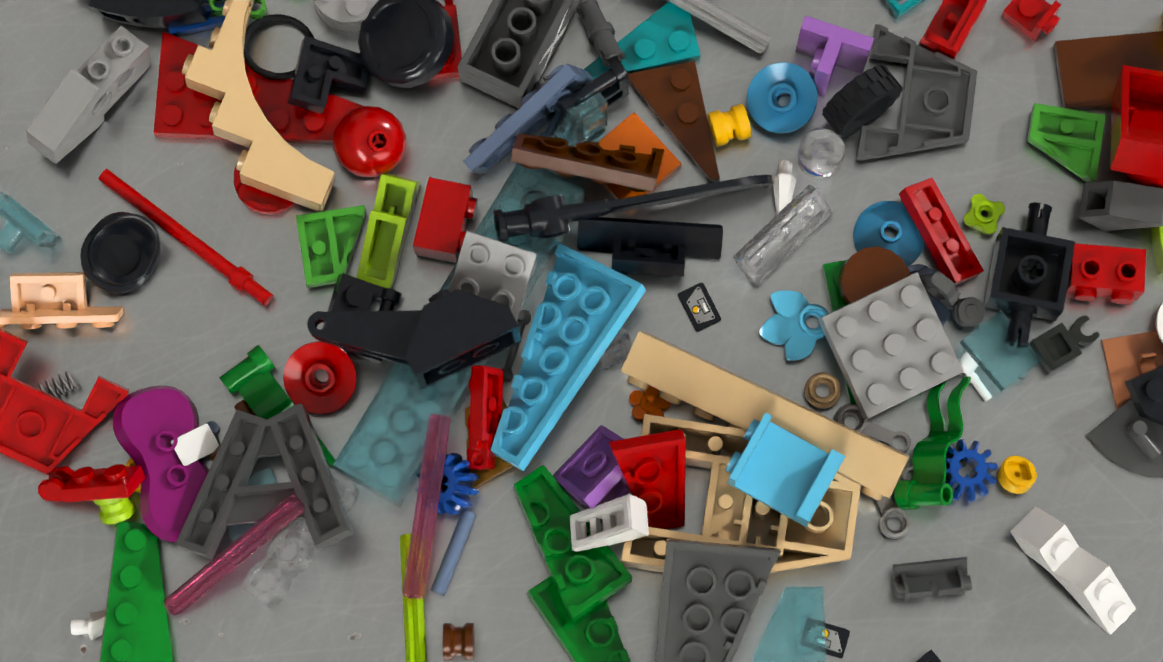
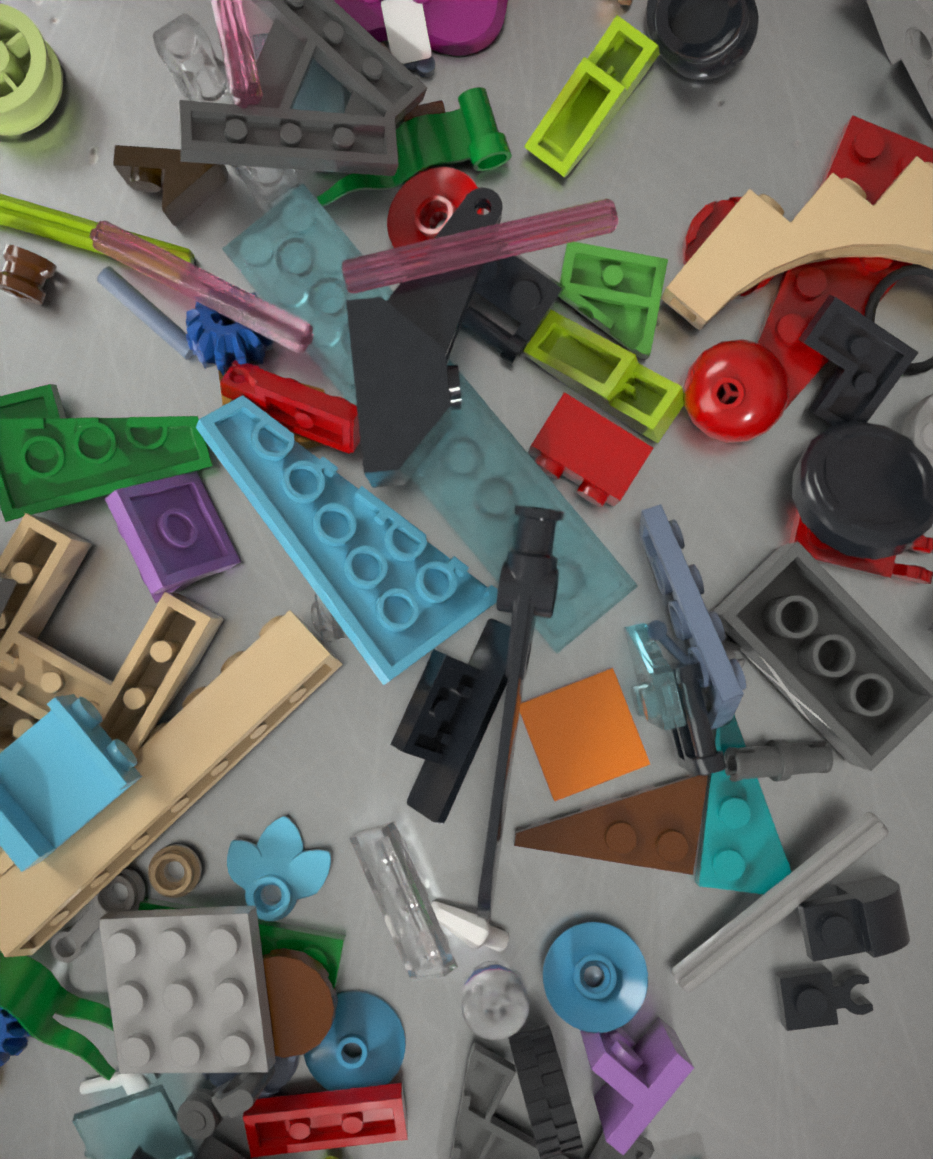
camera: 105 degrees right, 10 degrees up
red bar [99,169,274,306] -> none
light grey hinge [449,231,537,322] -> none
dark grey hinge [502,310,531,382] -> none
reddish brown wing [511,134,665,192] -> none
white slope [569,494,649,552] -> none
red wing [609,429,686,529] -> none
orange plant [629,385,671,421] -> none
black sticker [678,282,721,331] -> none
yellow wheel [707,103,752,147] -> none
none -> dark brown slope [113,145,228,226]
none -> clear pink axle [341,198,618,294]
none -> lime slope [524,15,660,177]

